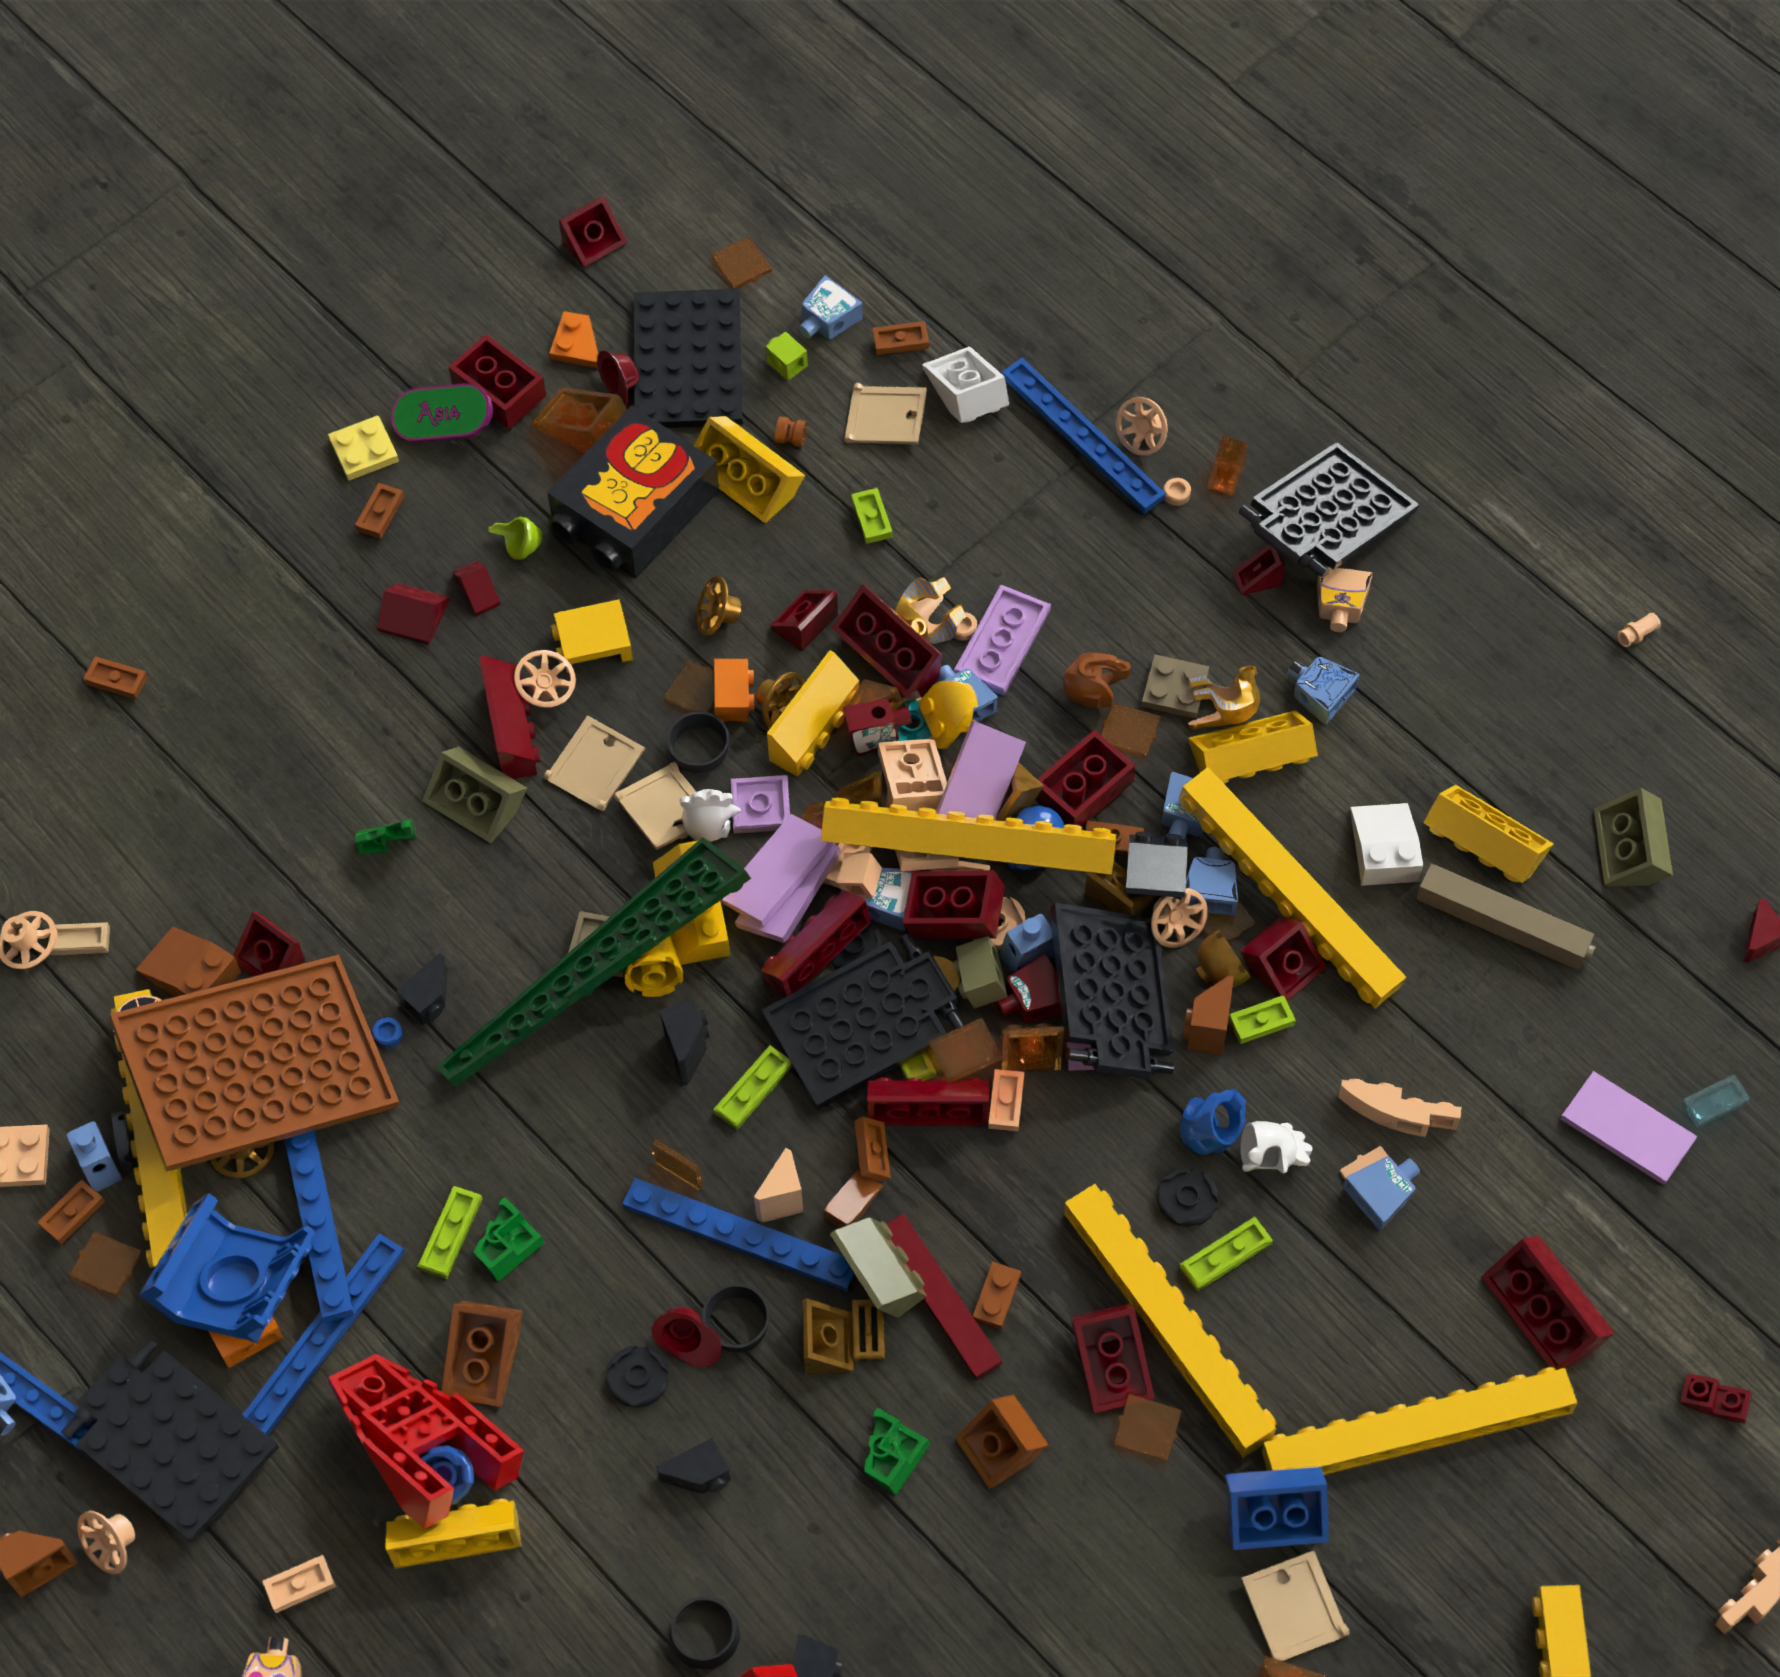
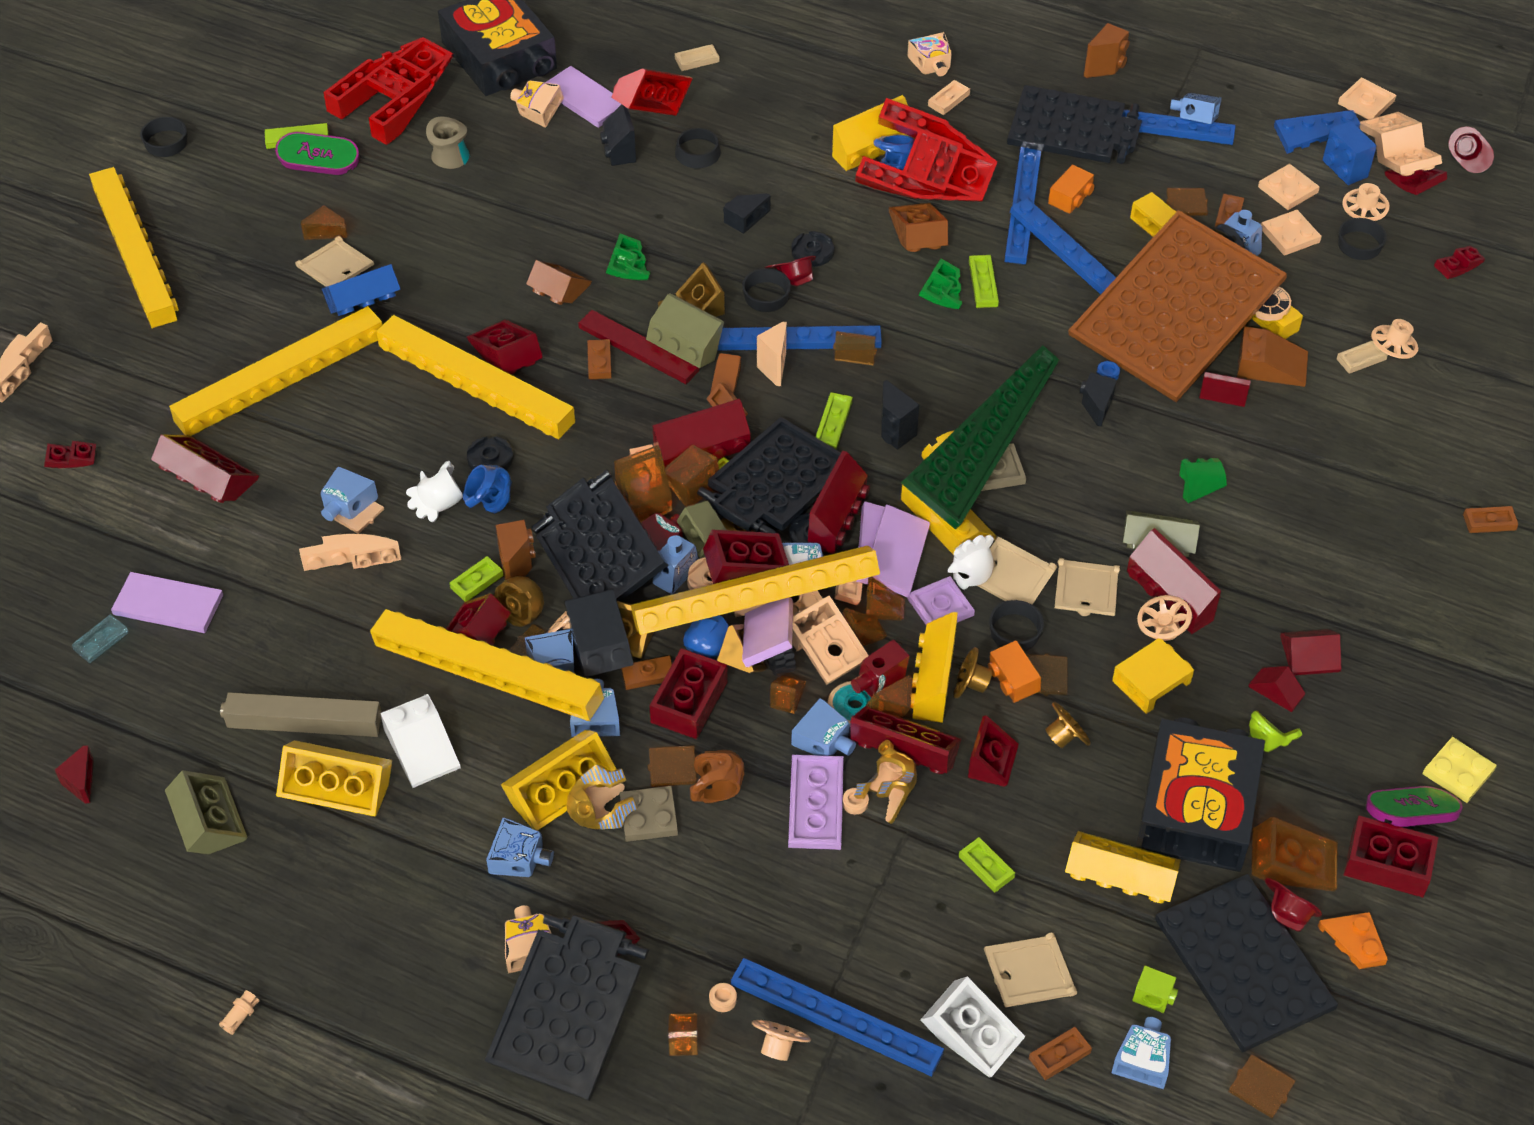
camera: 155 degrees right, 10 degrees down
light nougat wheel [77,1511,135,1574] -> none
blue panel [139,1193,315,1343] -> none
dark orange plate [355,483,404,539] -> none
dark red slope [559,195,627,267] -> none
dark orange wheel [775,416,808,448] -> none
light nougat brick [837,851,882,898] -> none
yellow slope [918,681,978,749] -> none
clear orange piece [1115,1394,1182,1461] -> none
lime tile [1180,1217,1273,1292] -> none

